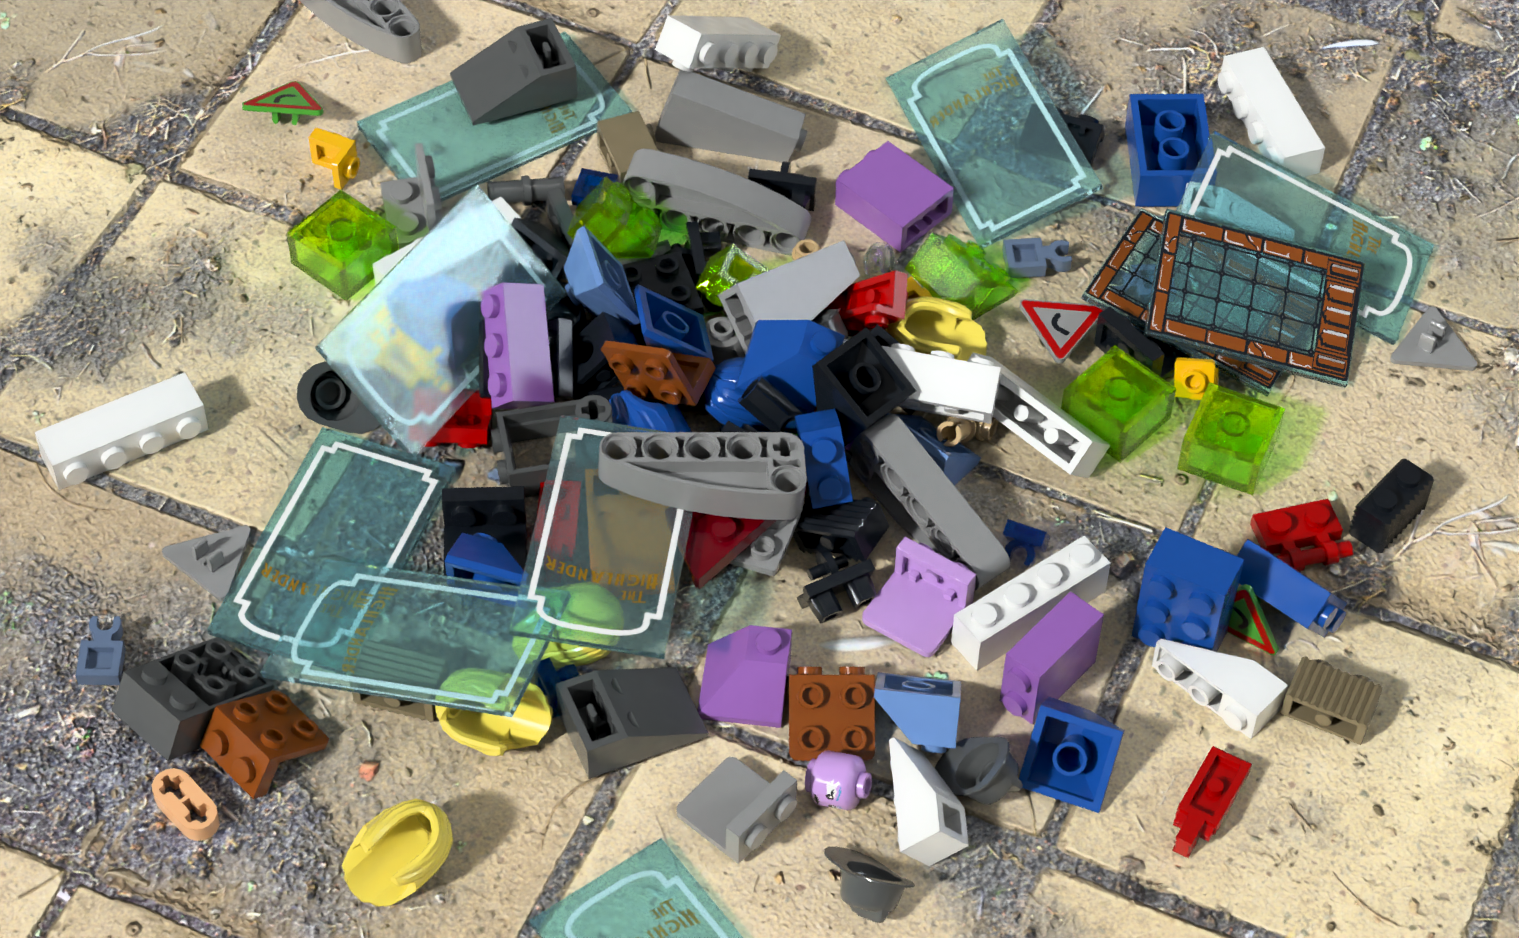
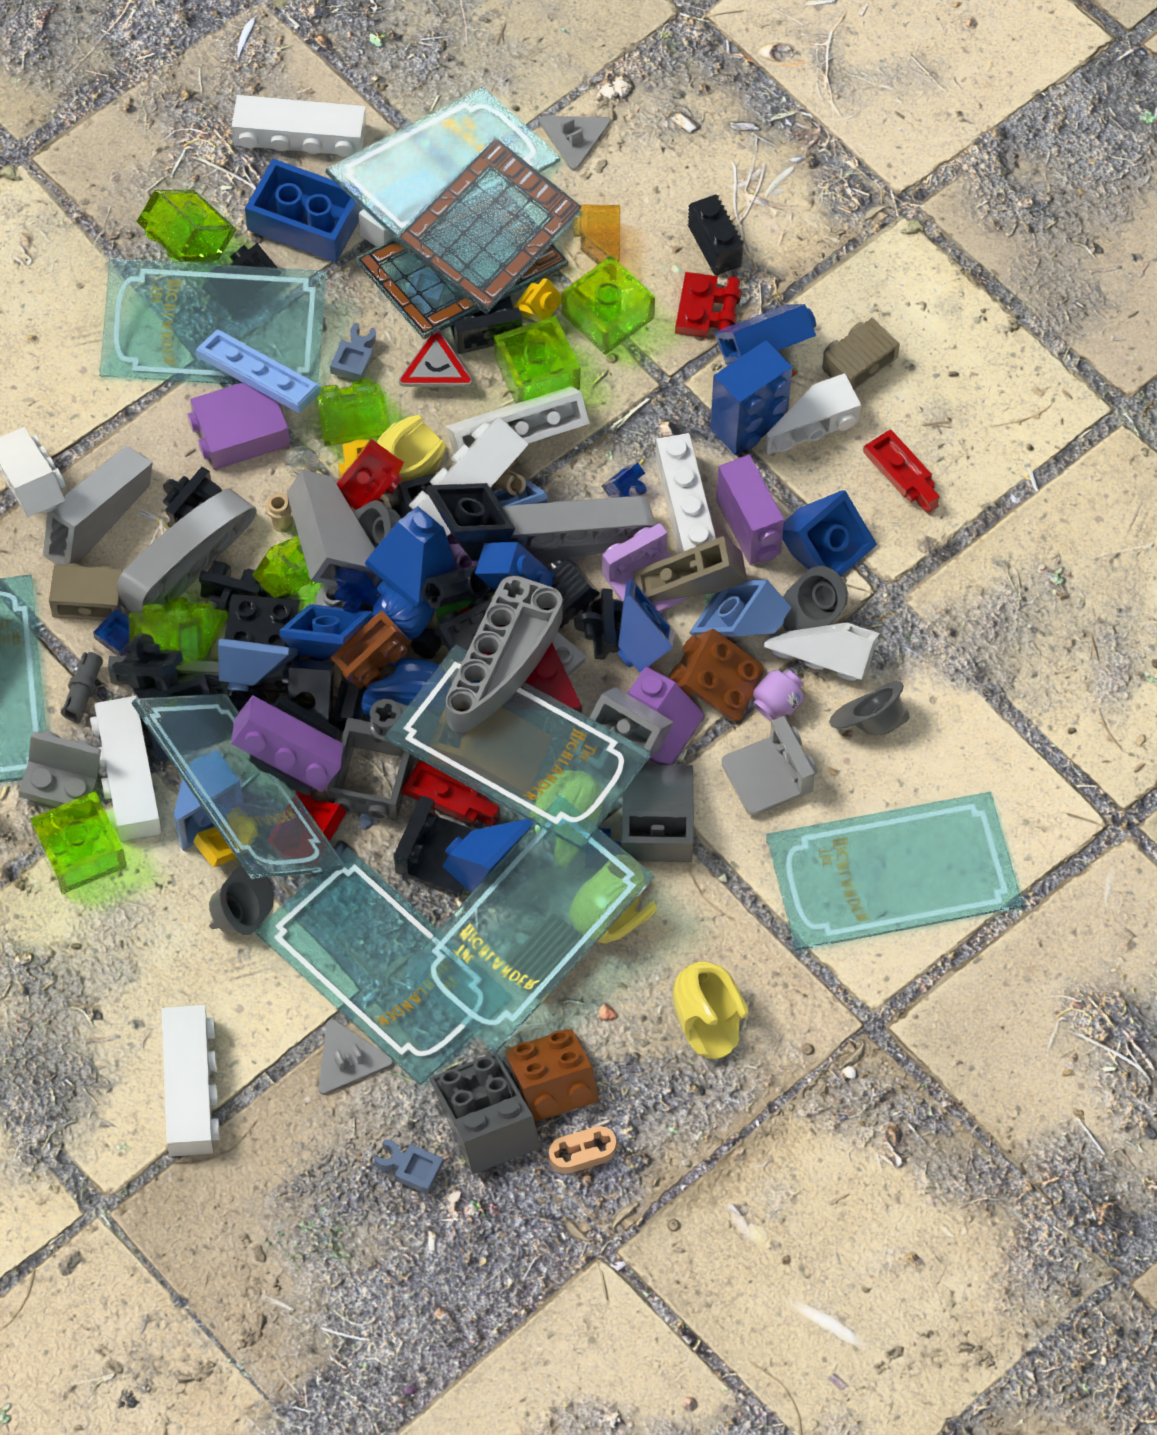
camera: 65 degrees left, 10 degrees up
none -> black hips [112,633,184,690]
none -> clear neon green brick [136,189,237,263]
none -> light blue tile [196,329,321,414]
none -> clear blue tile [333,567,381,613]
none -> light grey brick [571,687,674,771]
none -> clear yellow slope [574,204,620,278]
none -> blue slope [618,578,674,672]
none -> dark tan slope [633,536,747,602]

